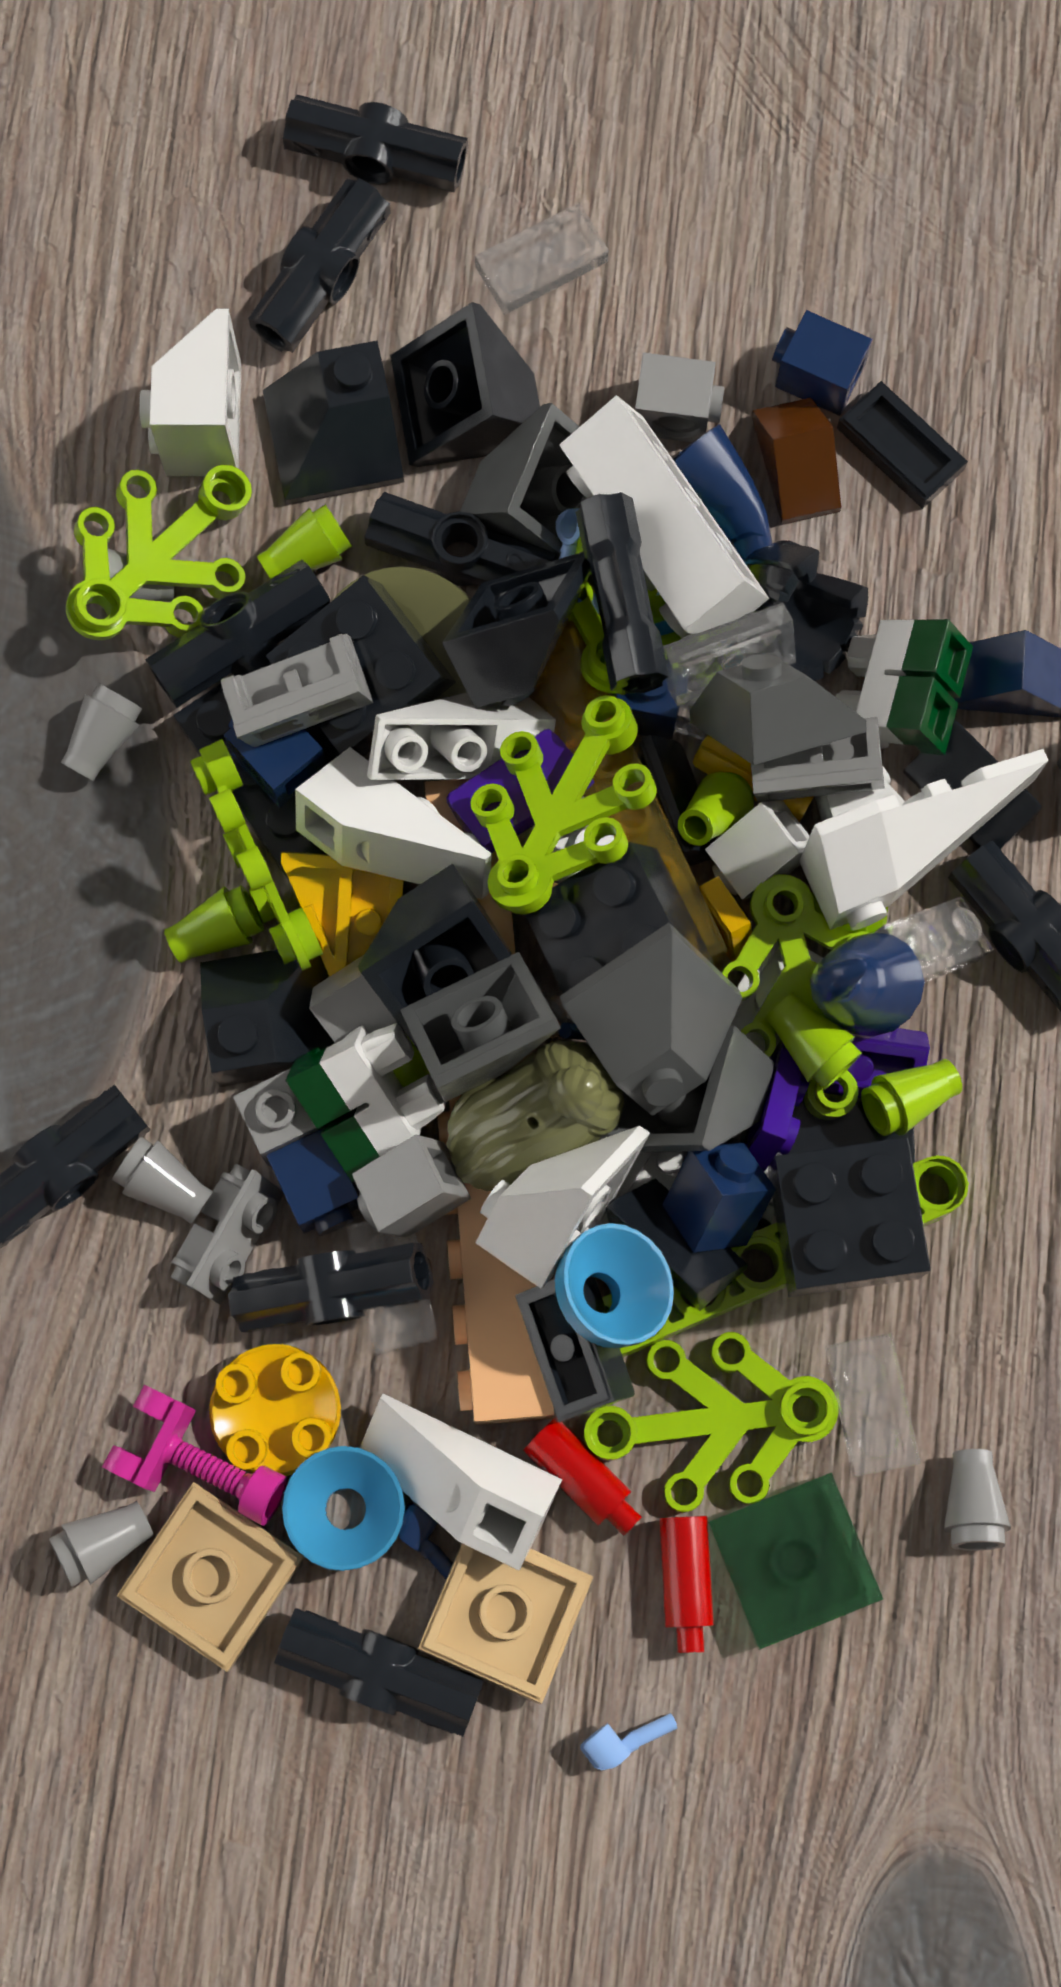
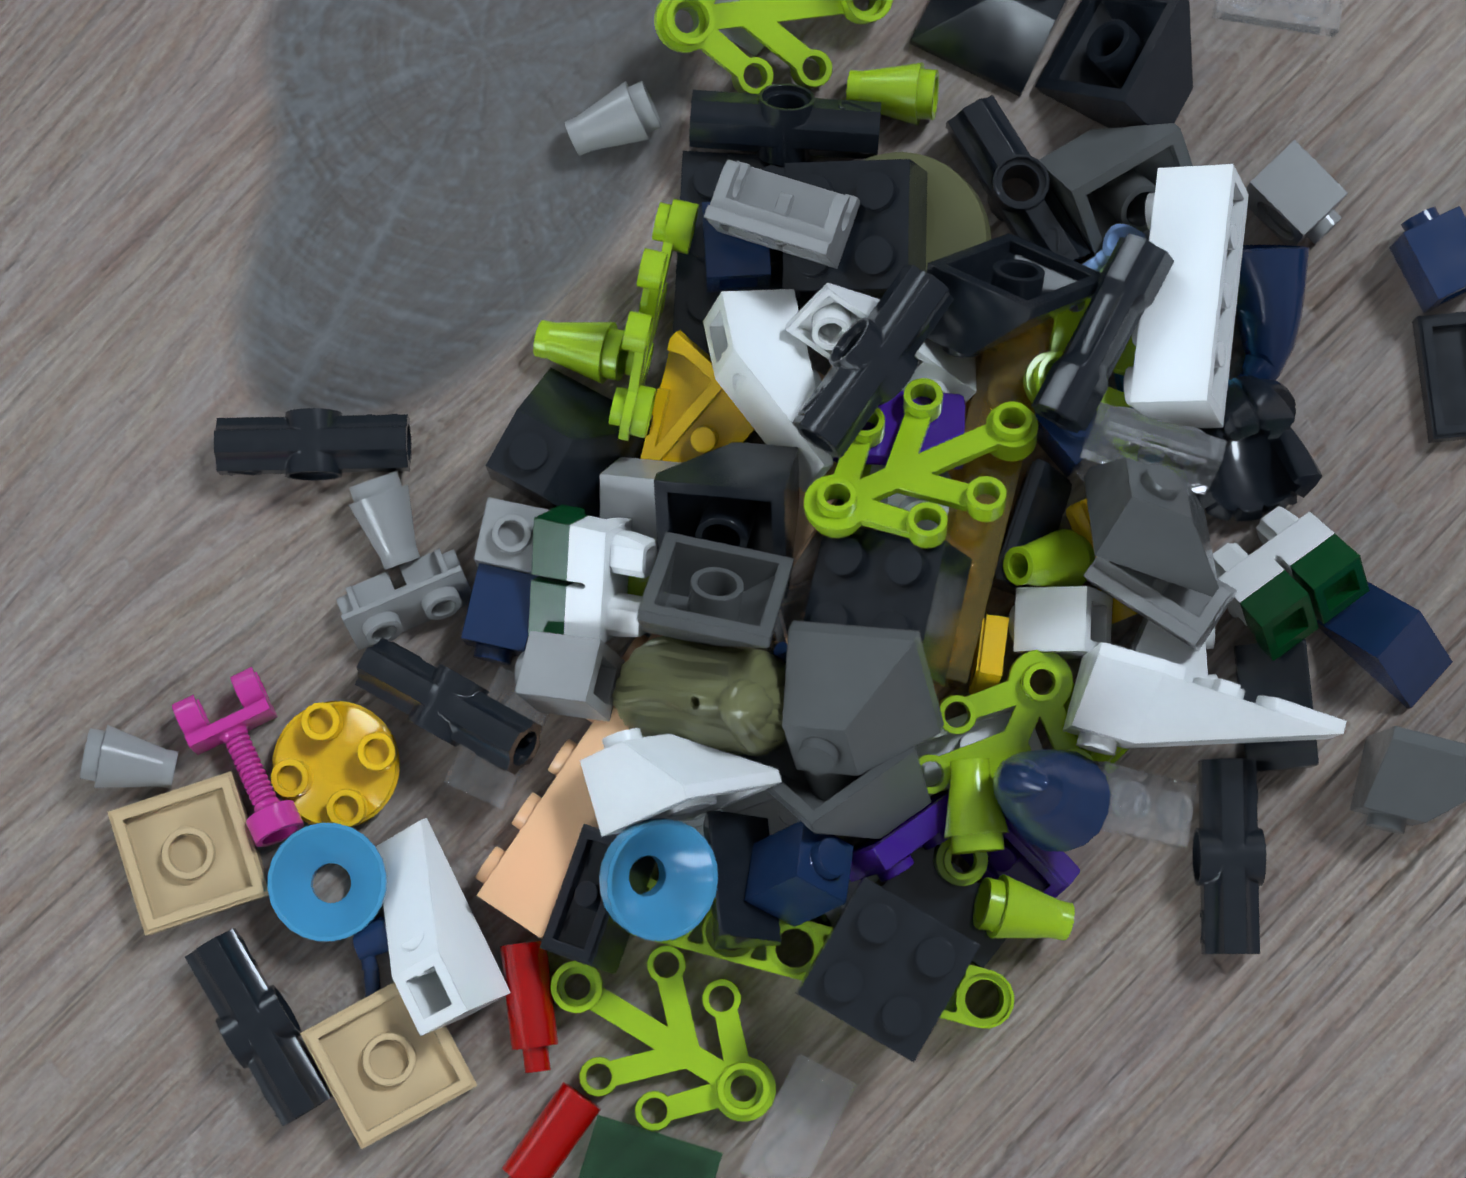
camera: 35 degrees right, 5 degrees up
reddish brown slope [751,398,841,525] -> none
none -> black piece [792,265,954,458]

